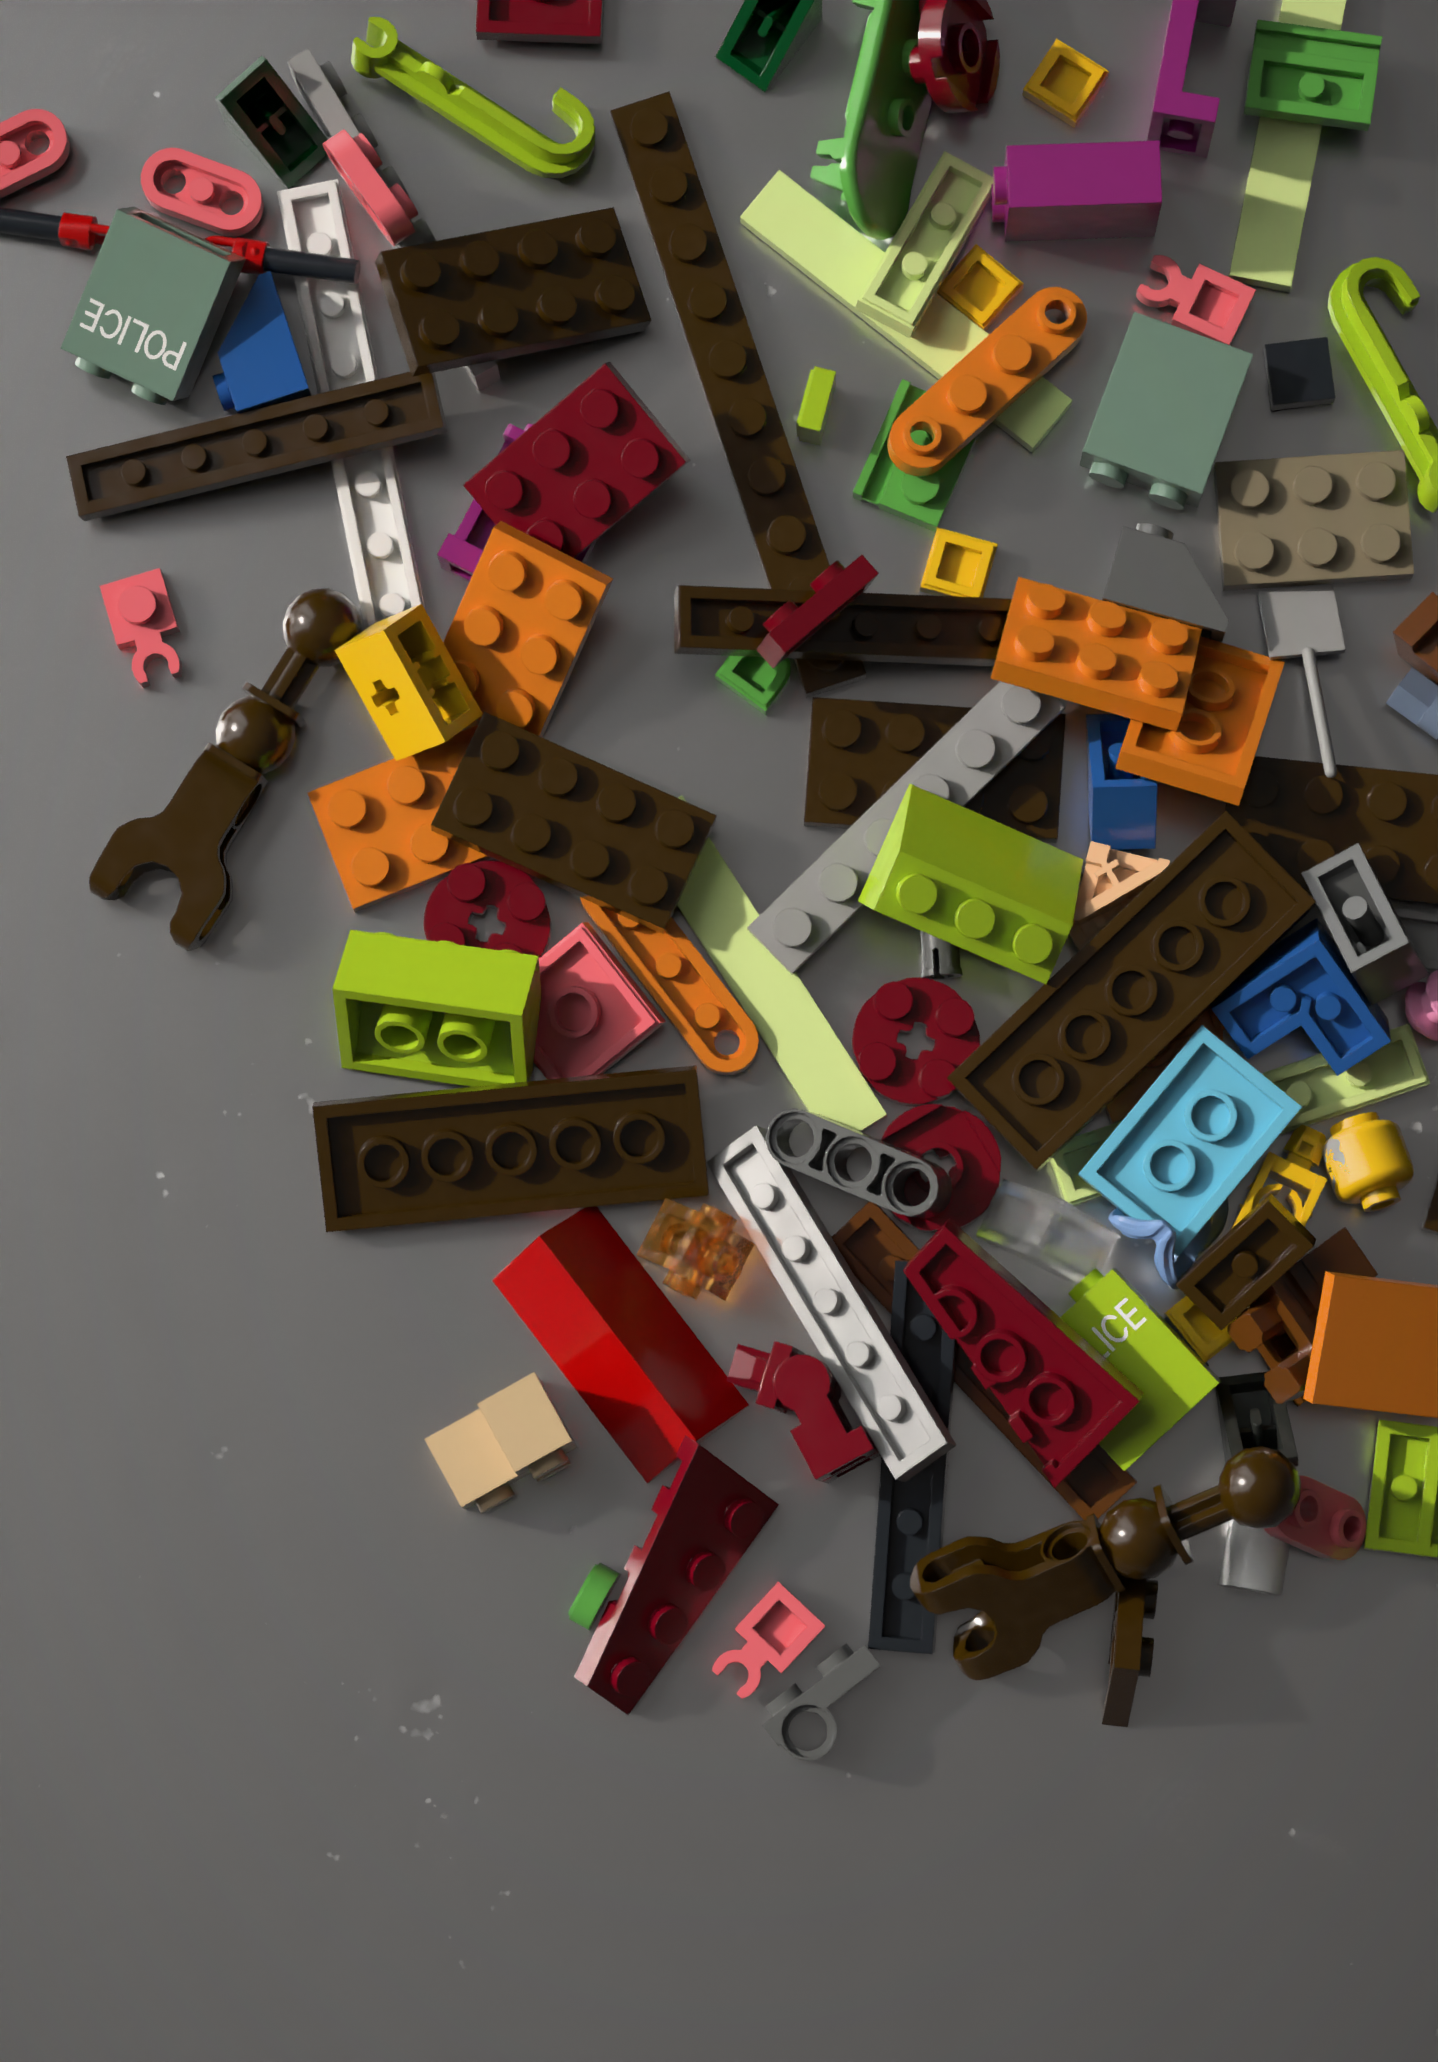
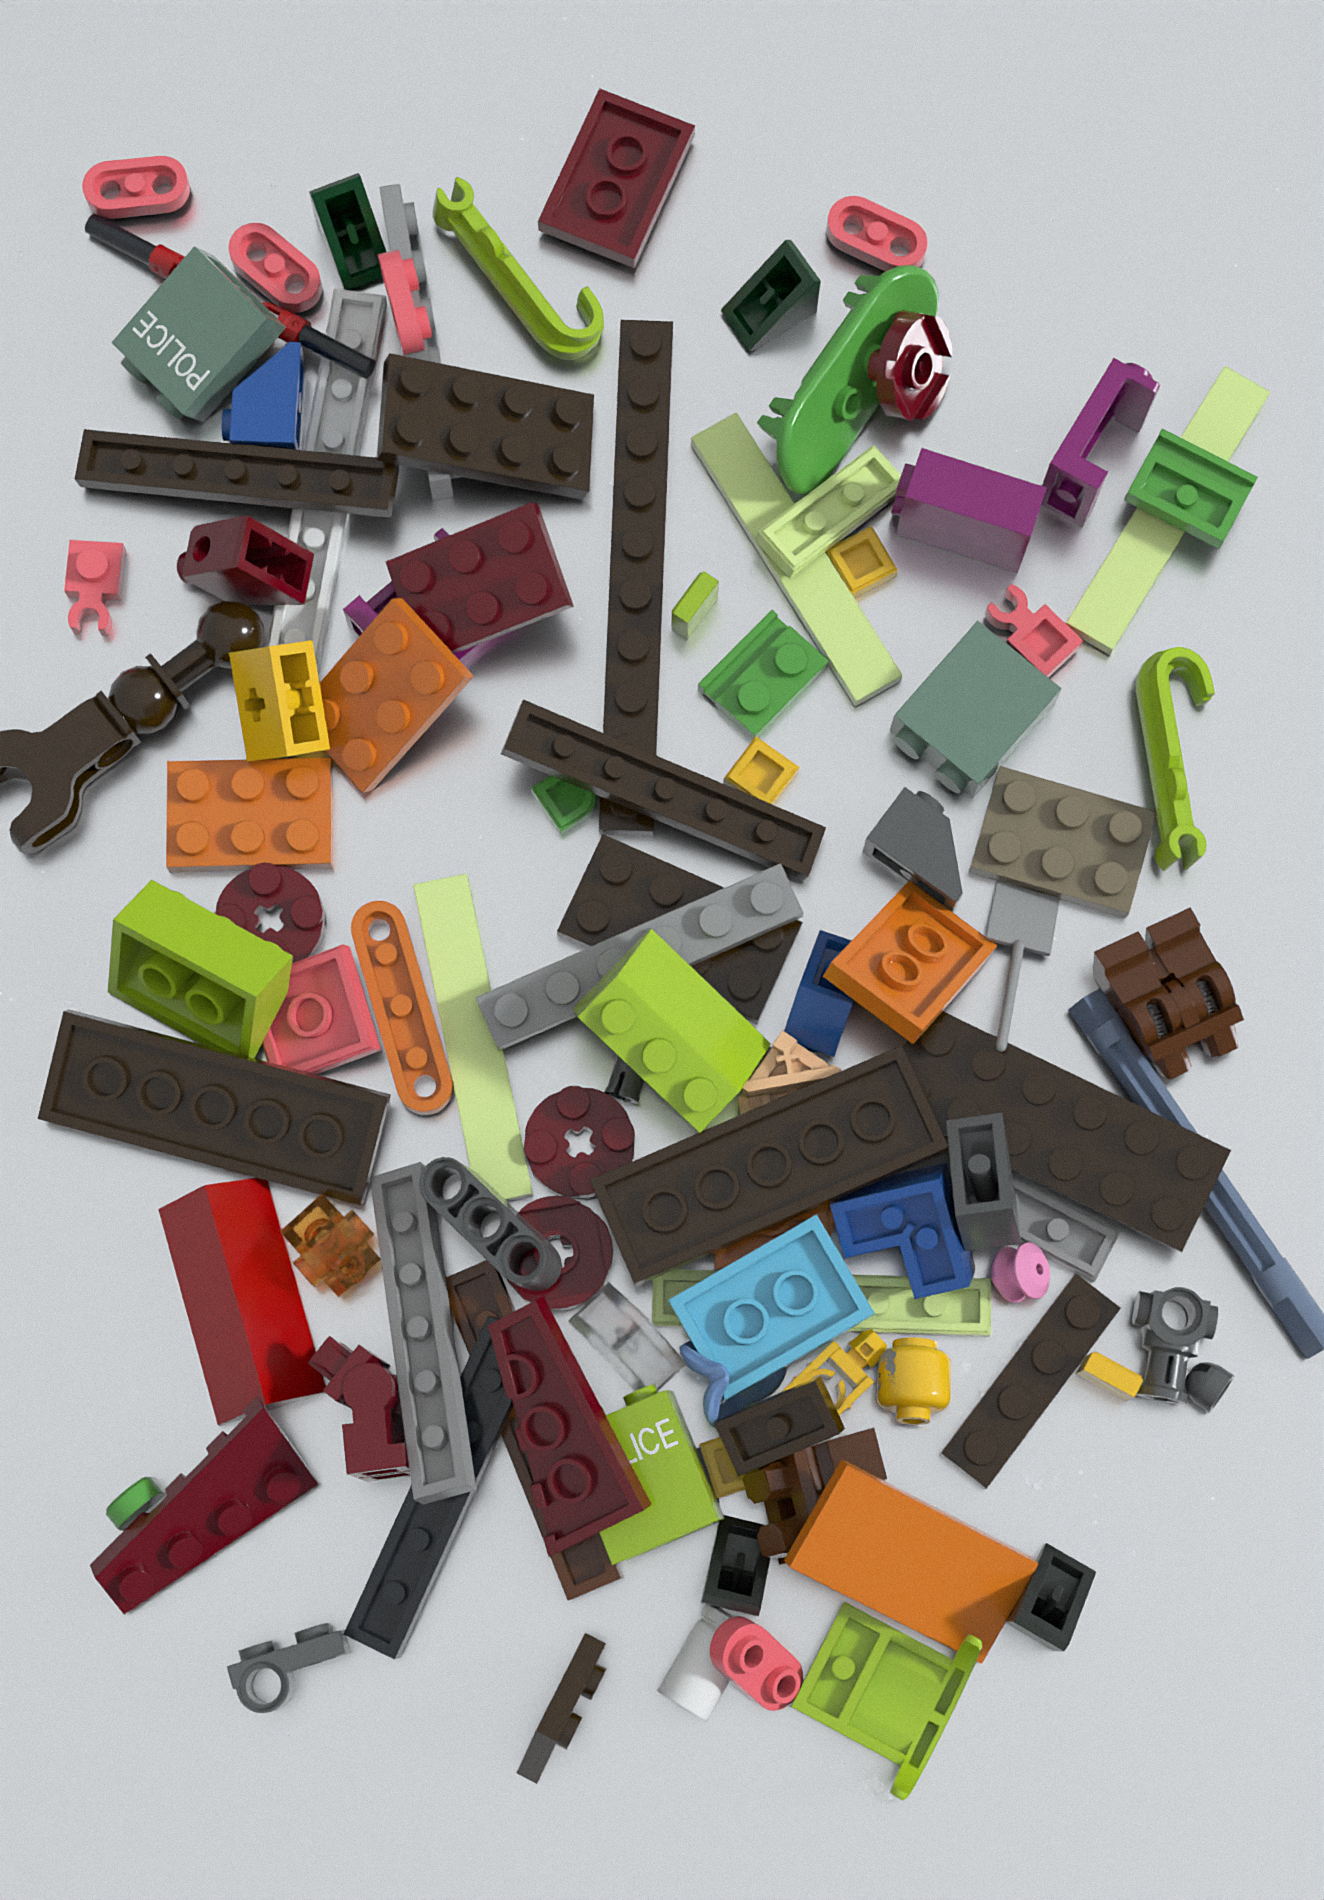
camera: 10 degrees right, 5 degrees down
tan brick [424,1372,578,1514] -> none
dark brown plate [431,712,717,934] -> none
coral plate [712,1582,826,1699] -> none
dark red plate [756,555,879,669] -> none
orange plate [887,287,1087,476] -> none
dark brown piece [910,1446,1301,1680] -> none
orange plate [990,576,1202,732] -> none
yellow tile [1022,38,1109,128] -> none
black tile [1263,337,1336,411] -> none
none -> dark red torso [177,515,314,605]

